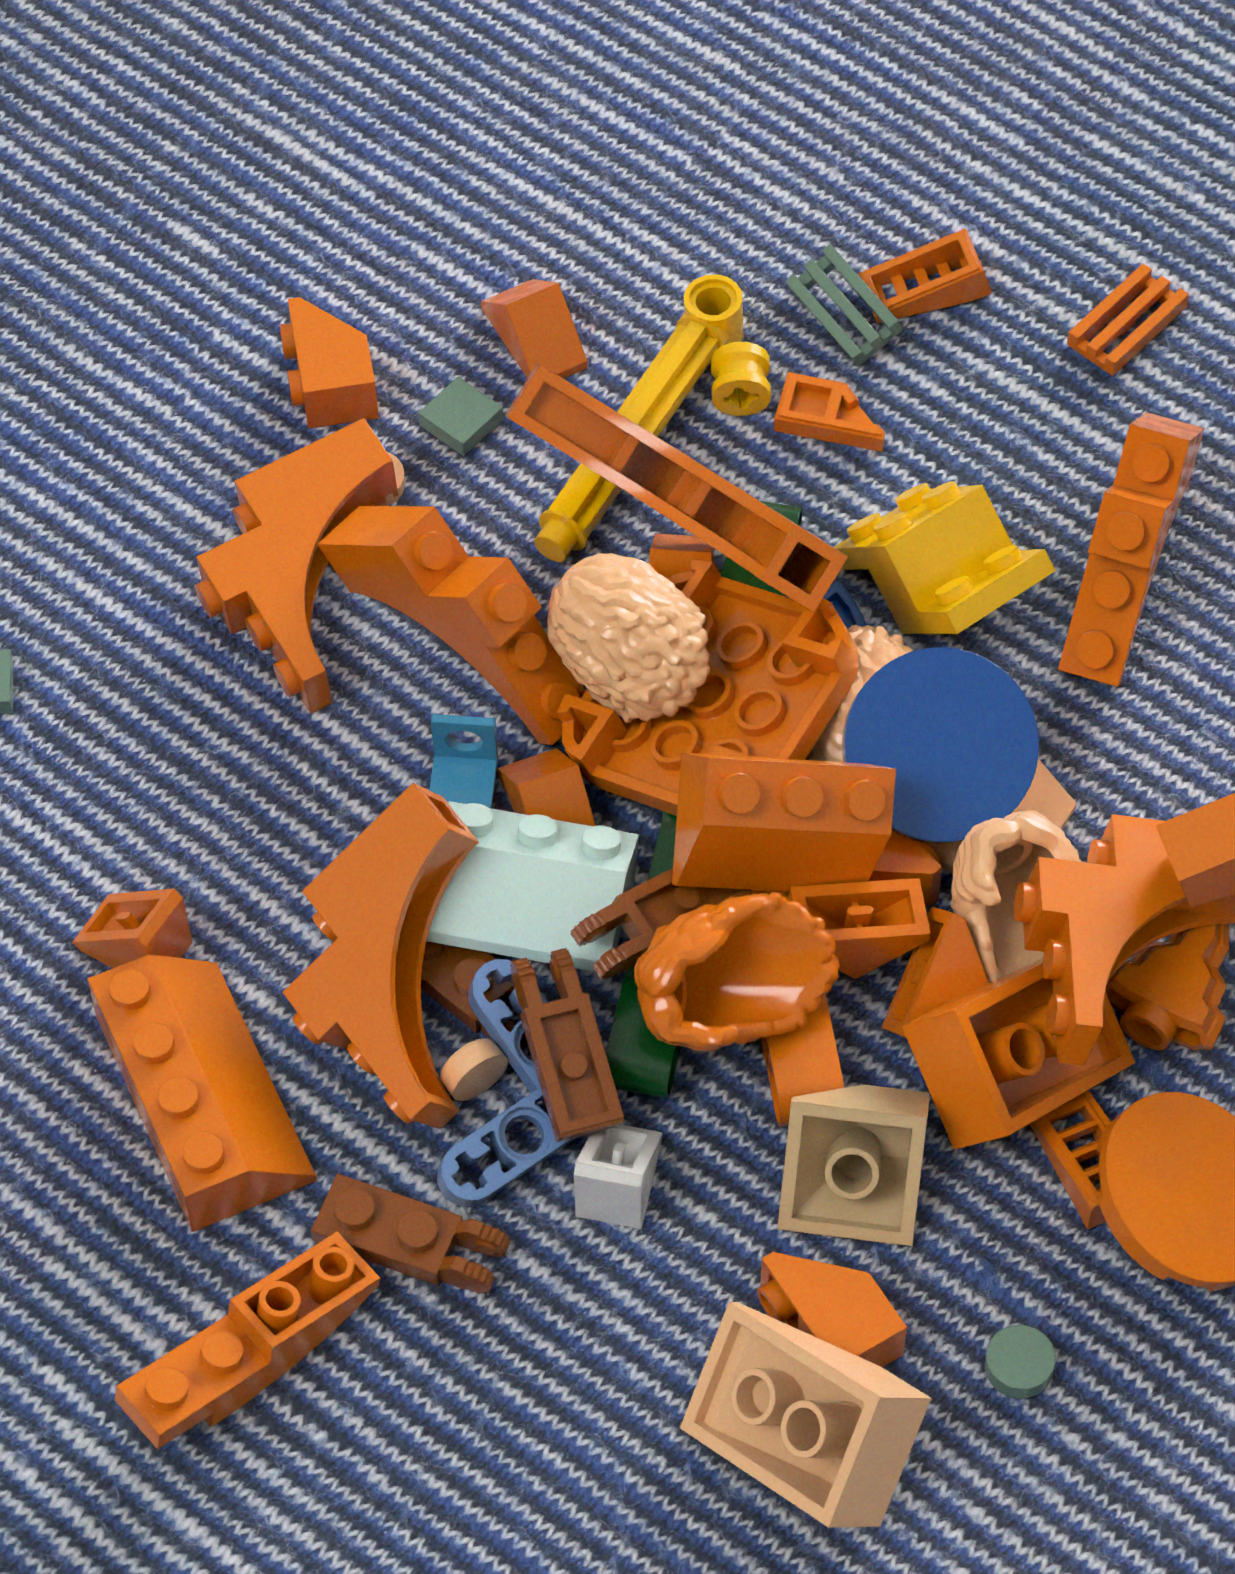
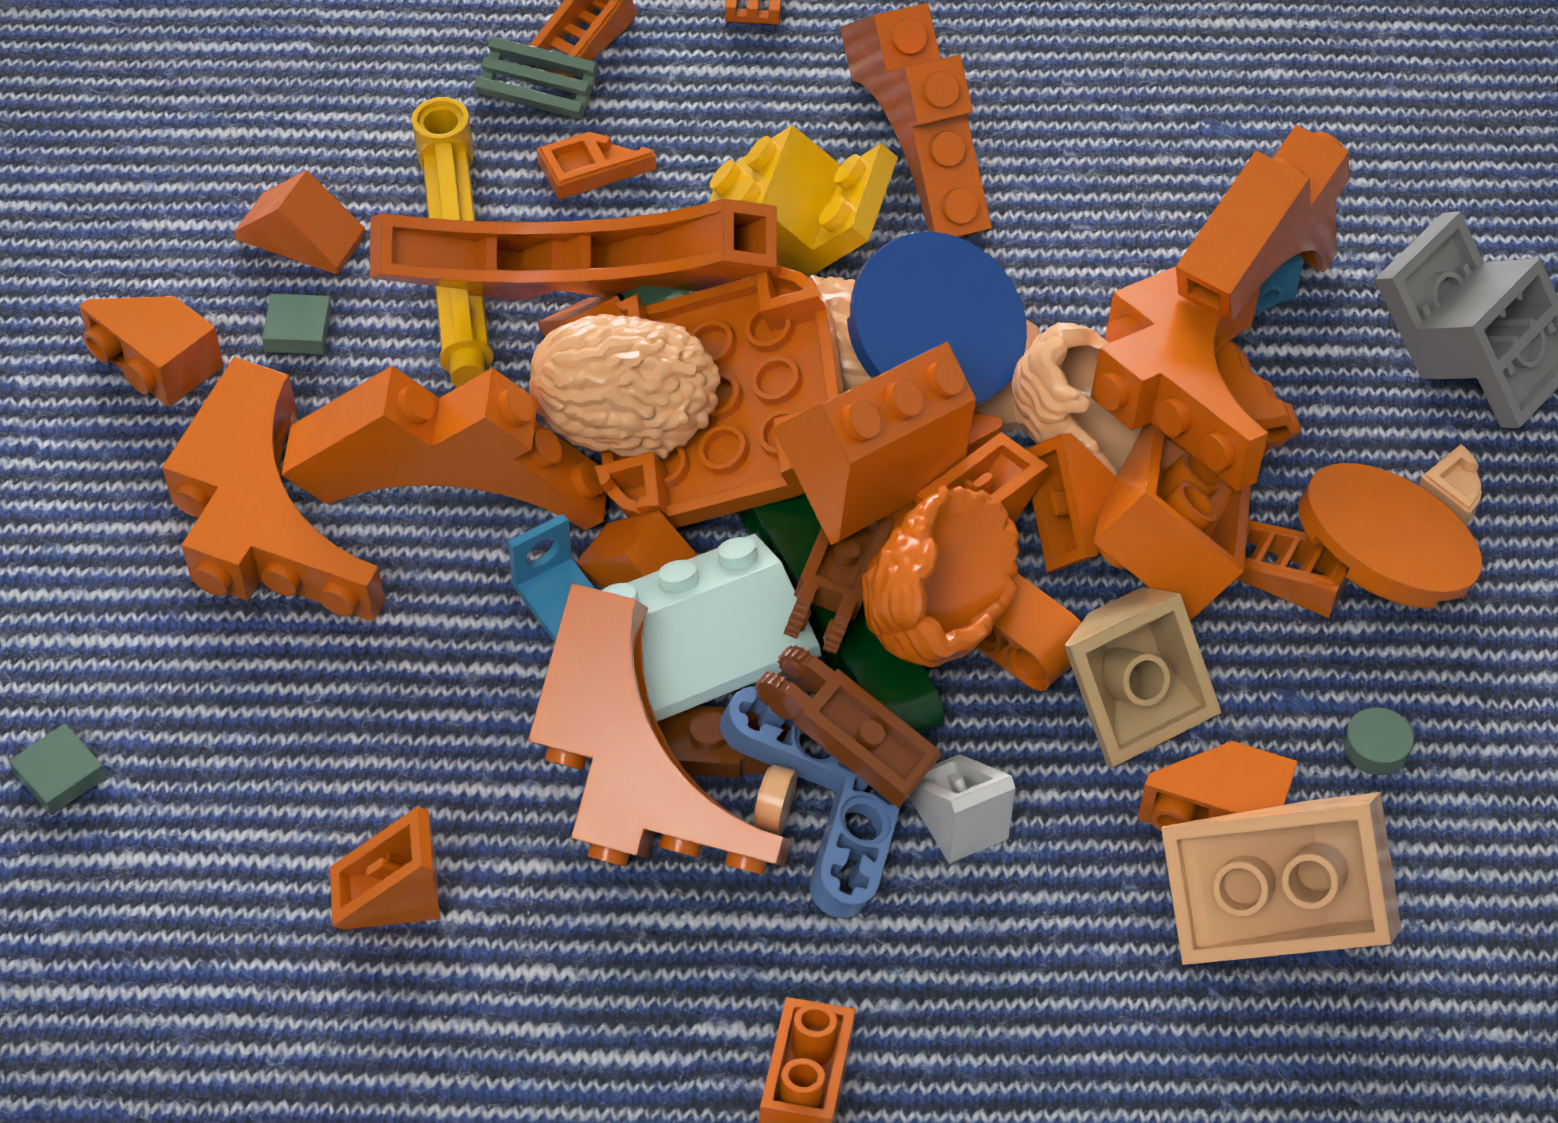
camera: 40 degrees left, 5 degrees down
orange slope [87,954,317,1232] -> none
dark orange hinge [311,1173,511,1294] -> none
yellow wheel [711,342,771,416] -> none

